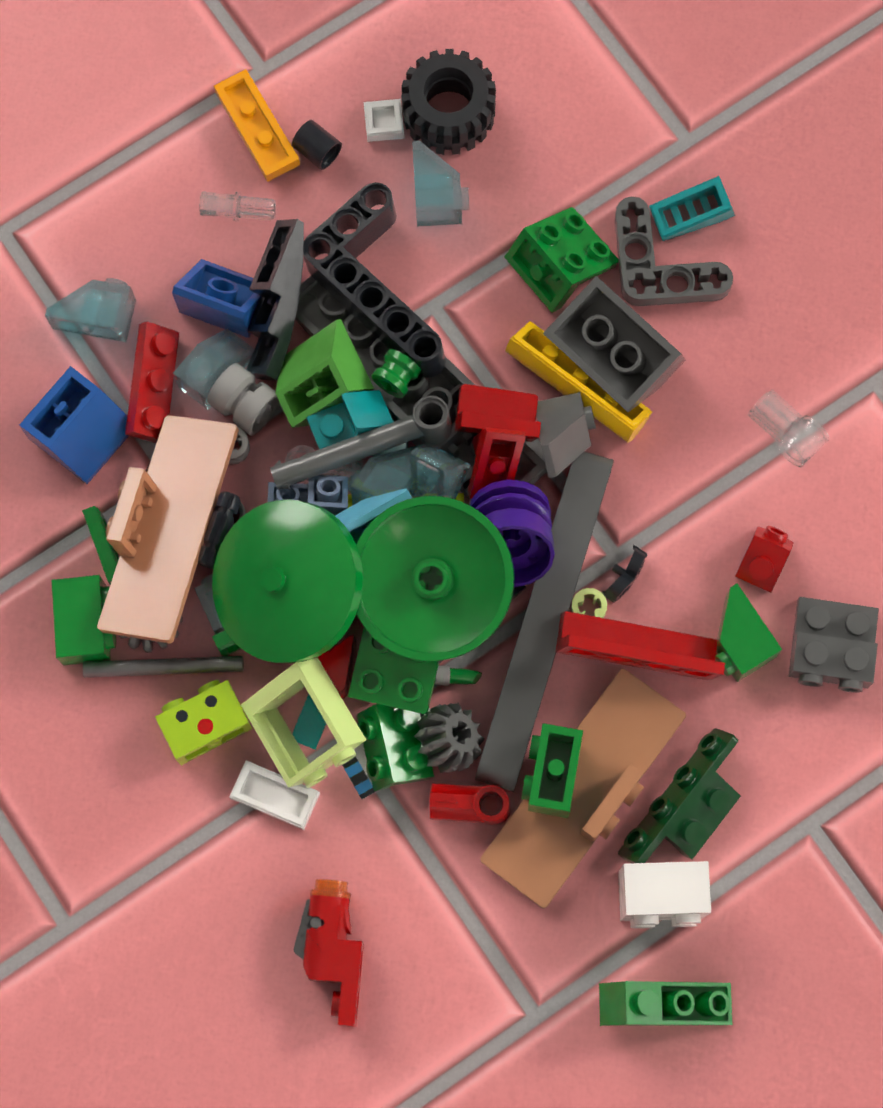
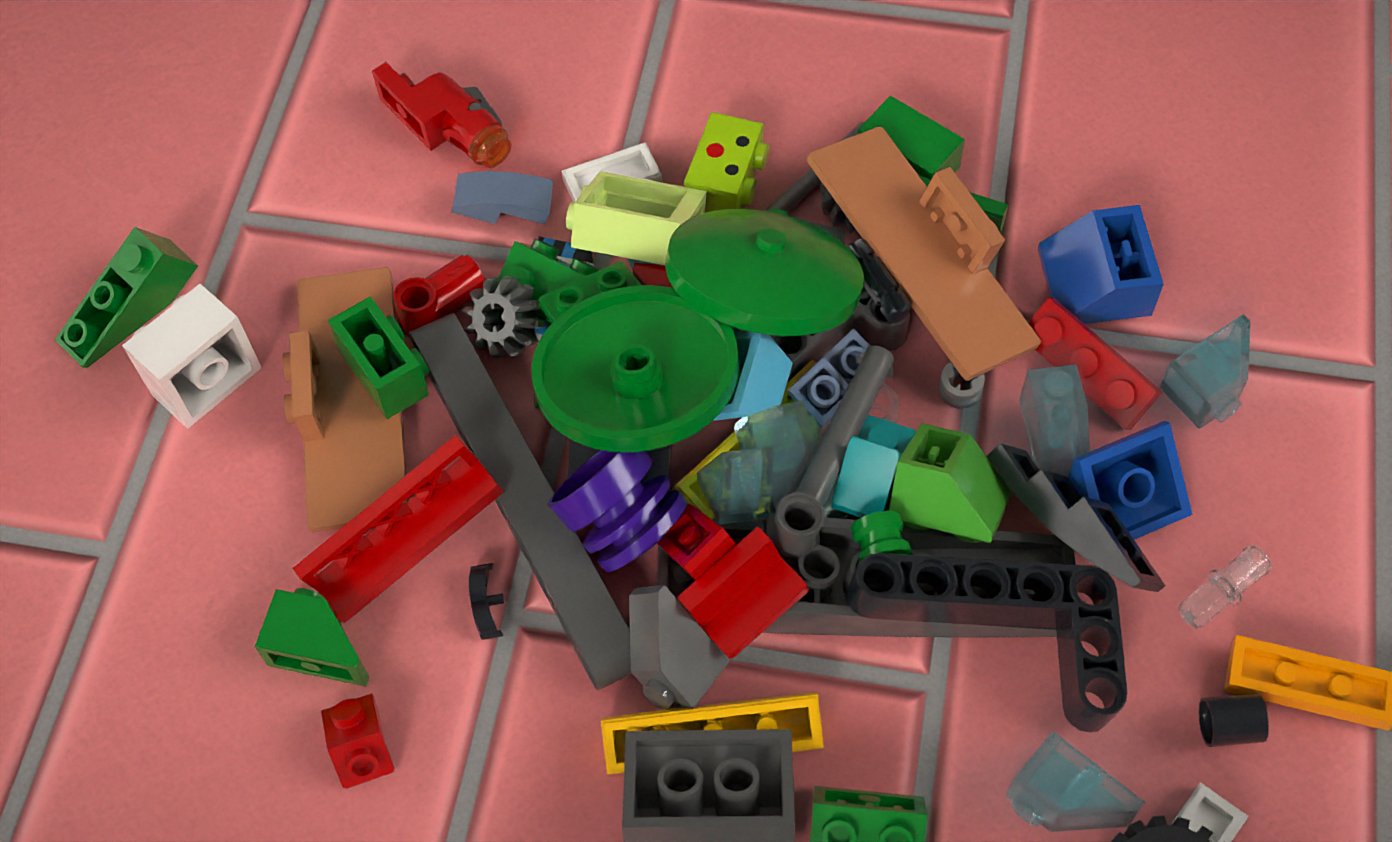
camera: 135 degrees right, 15 degrees down
light grey wheel [207,363,280,435] -> none
yellowish green bush [571,588,607,618] -> none
dark green bracket [618,728,741,863] -> none
dark grey plate [788,597,879,693] -> none
none -> sand blue slope [451,171,553,225]

